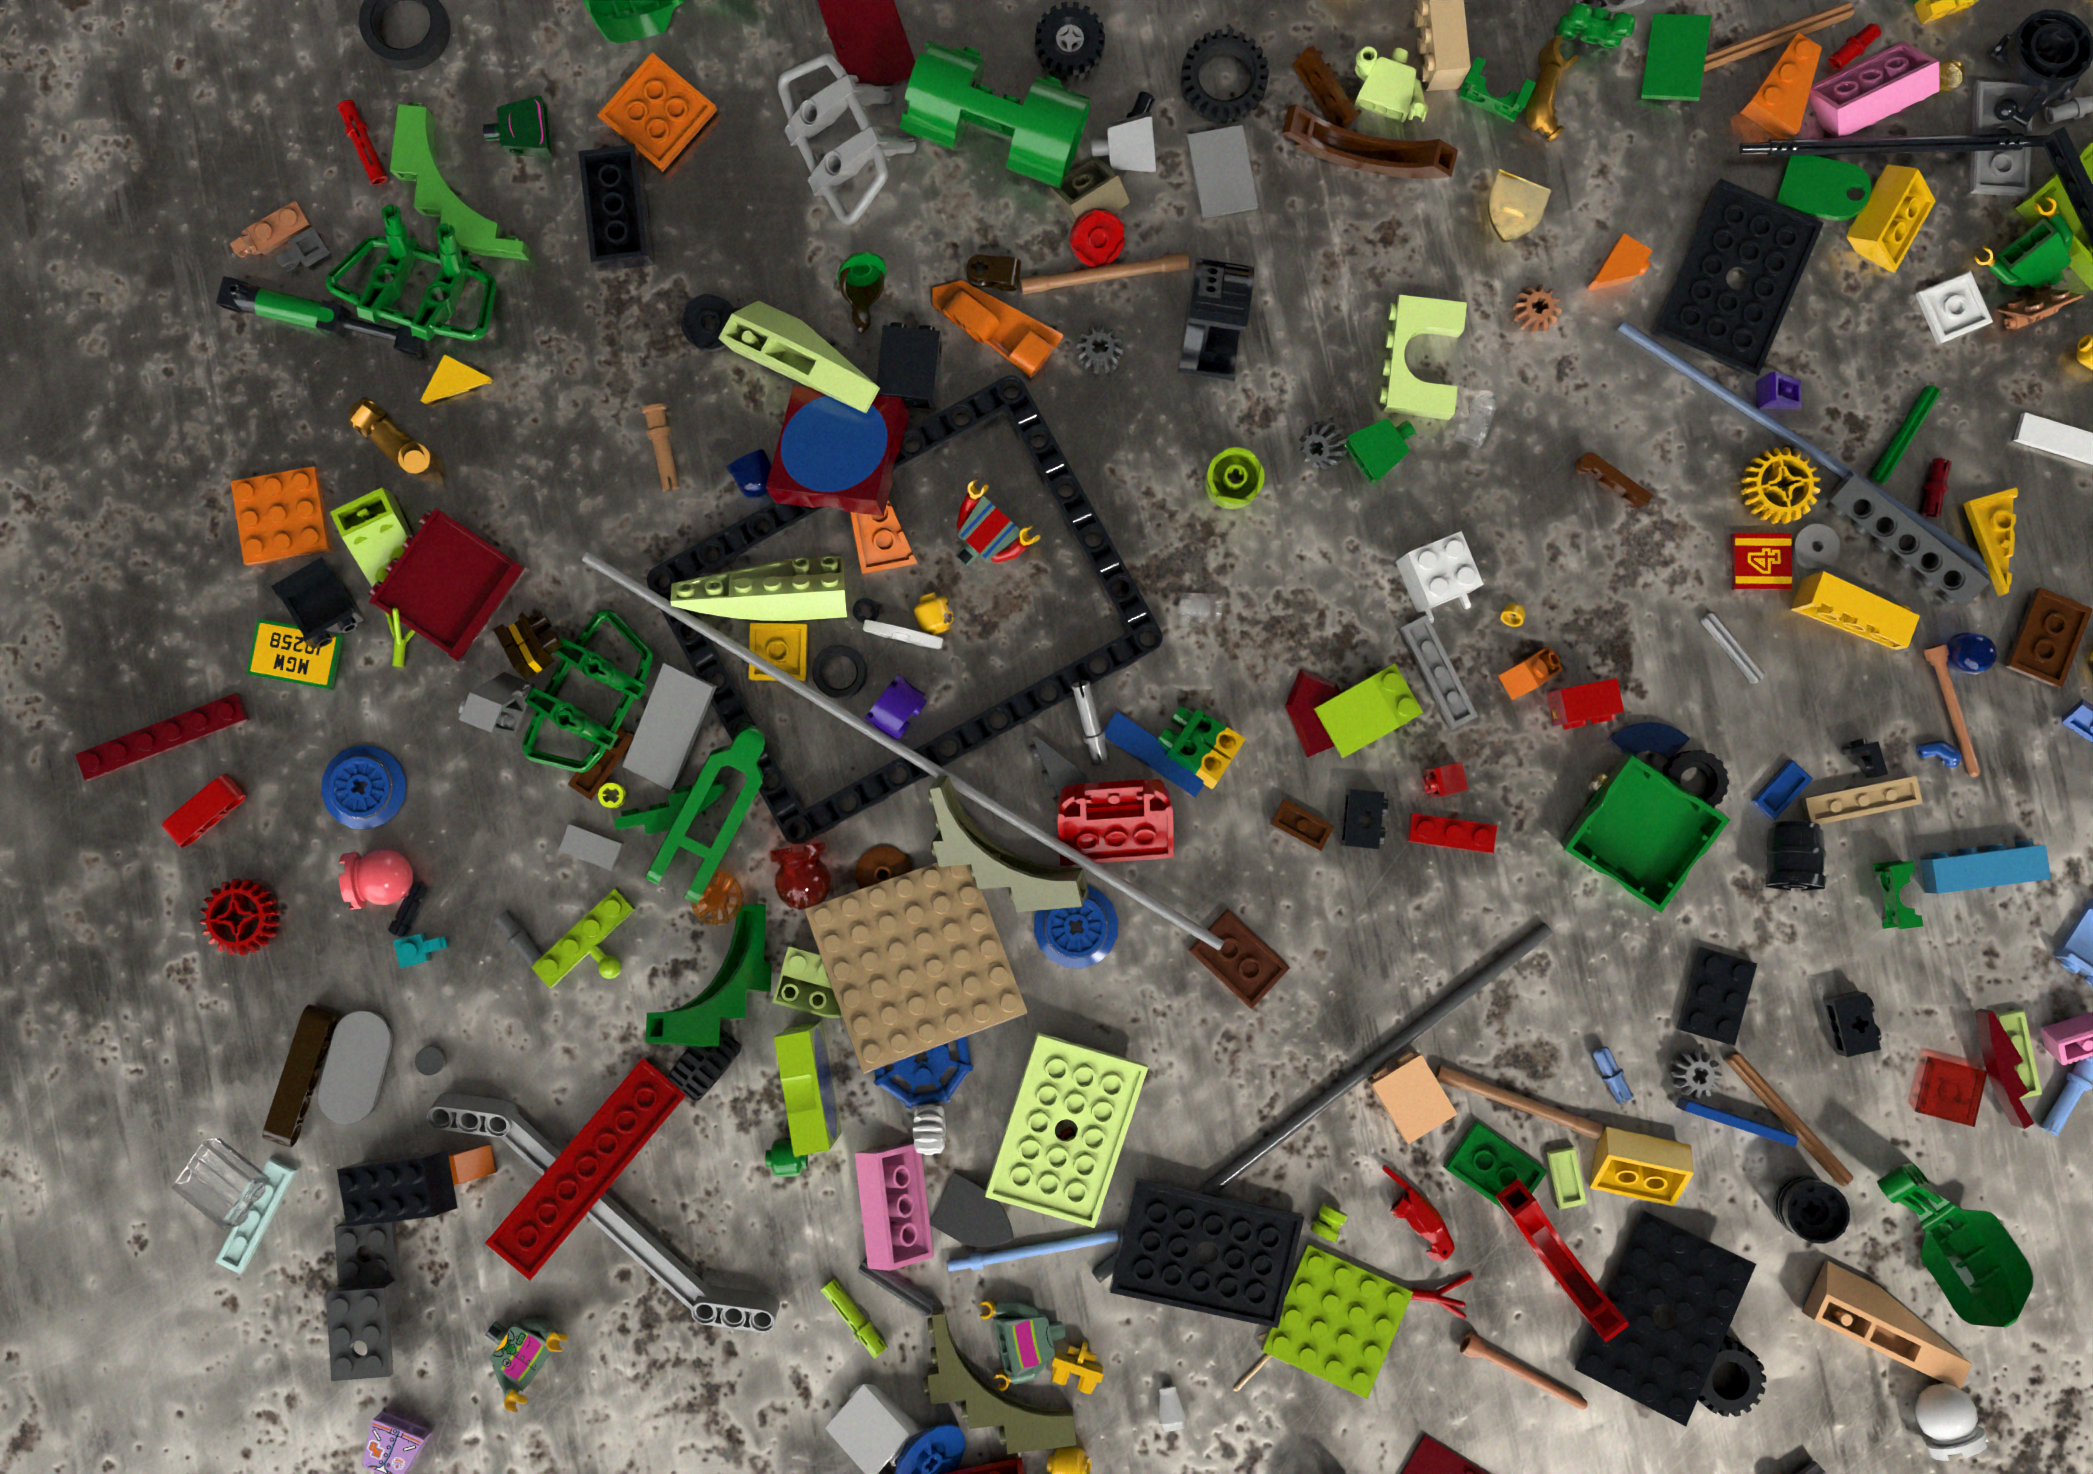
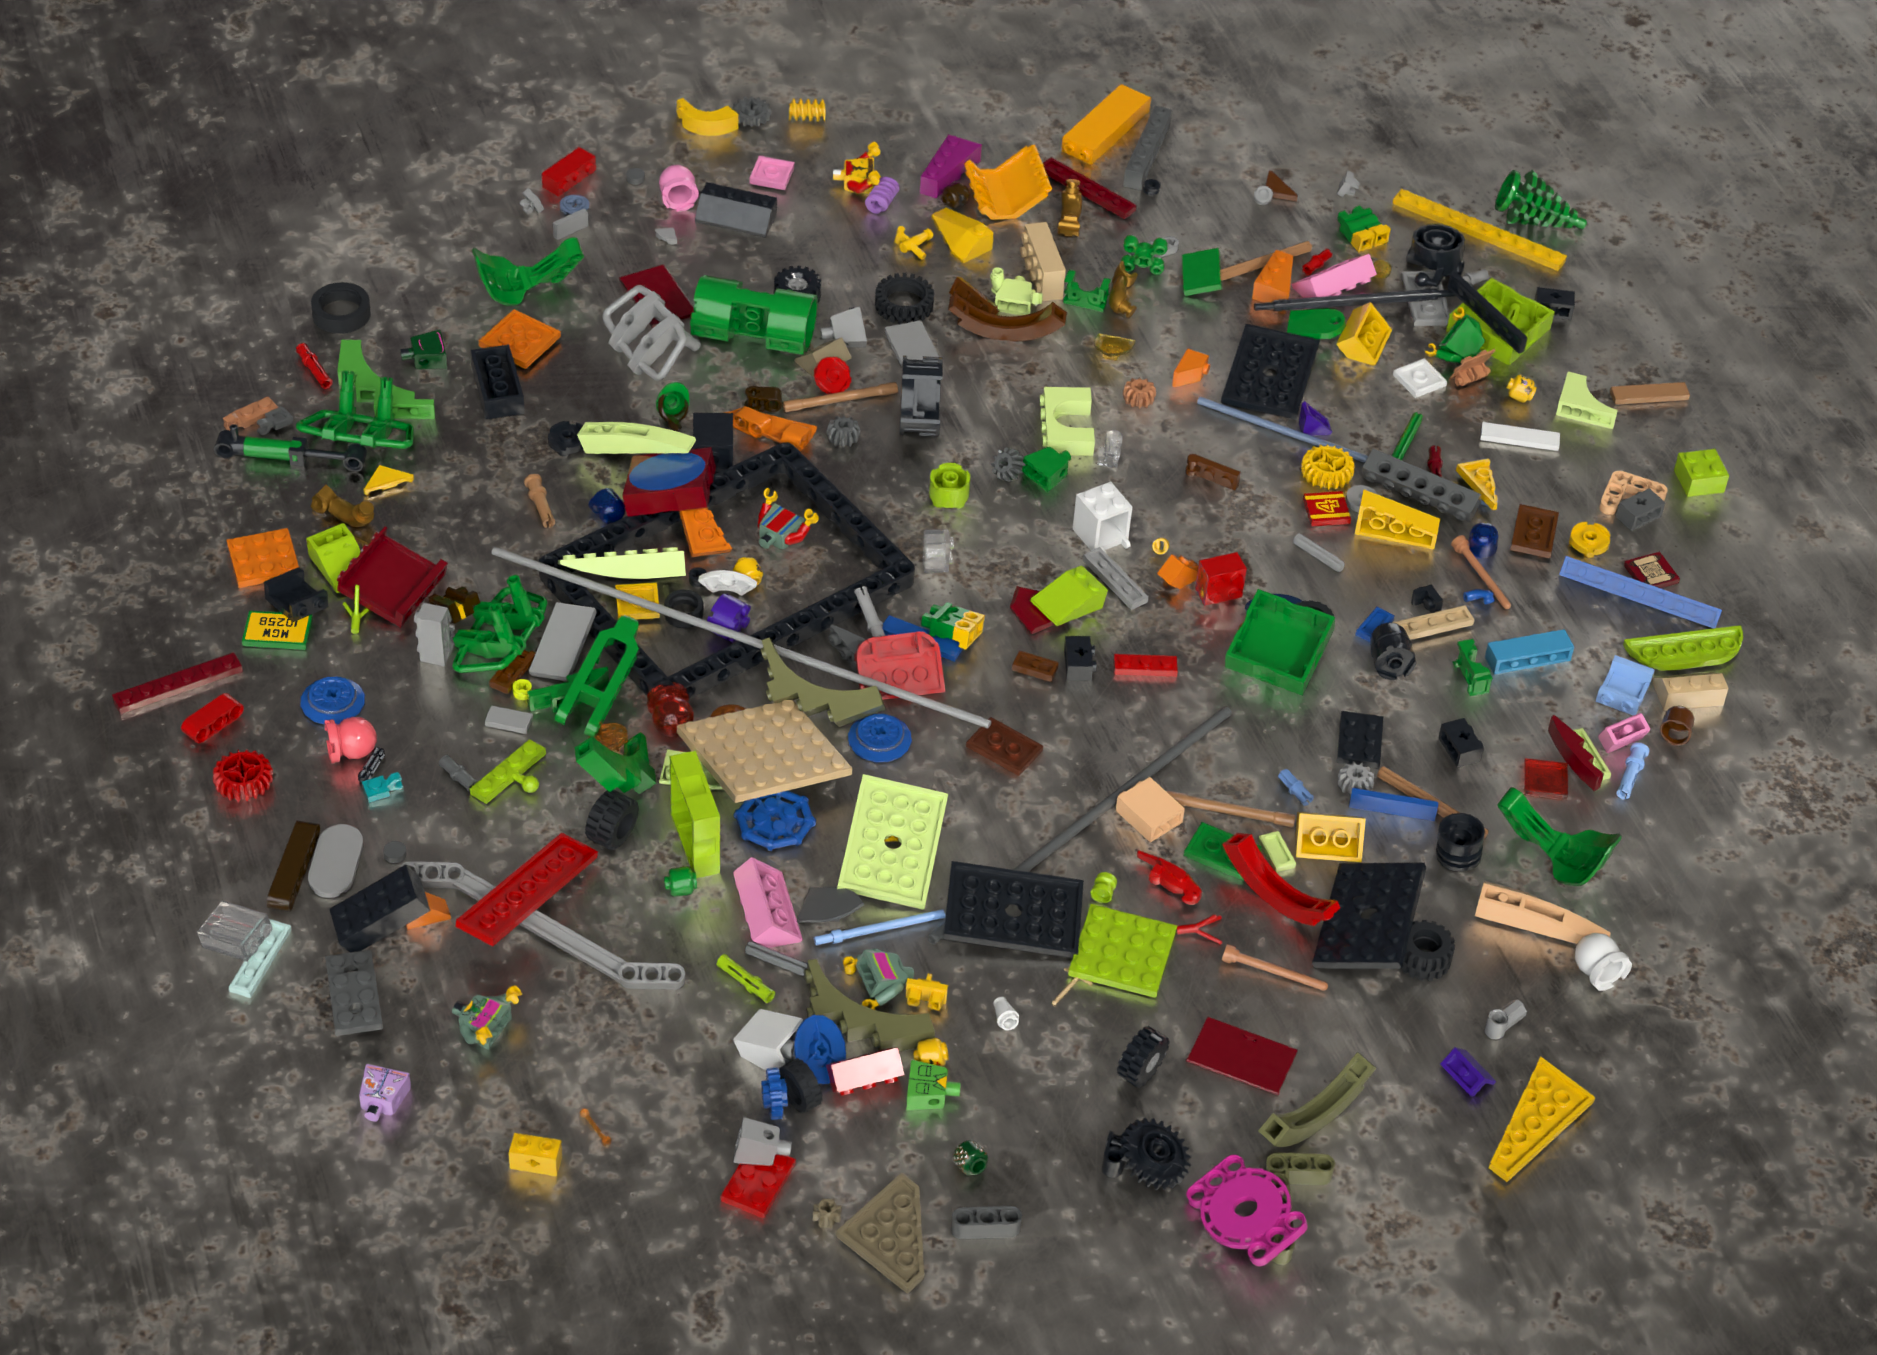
camera: 10 degrees left, 40 degrees down
white gear [913,1105,946,1155] -> none
red slope [1421,762,1468,798] -> none

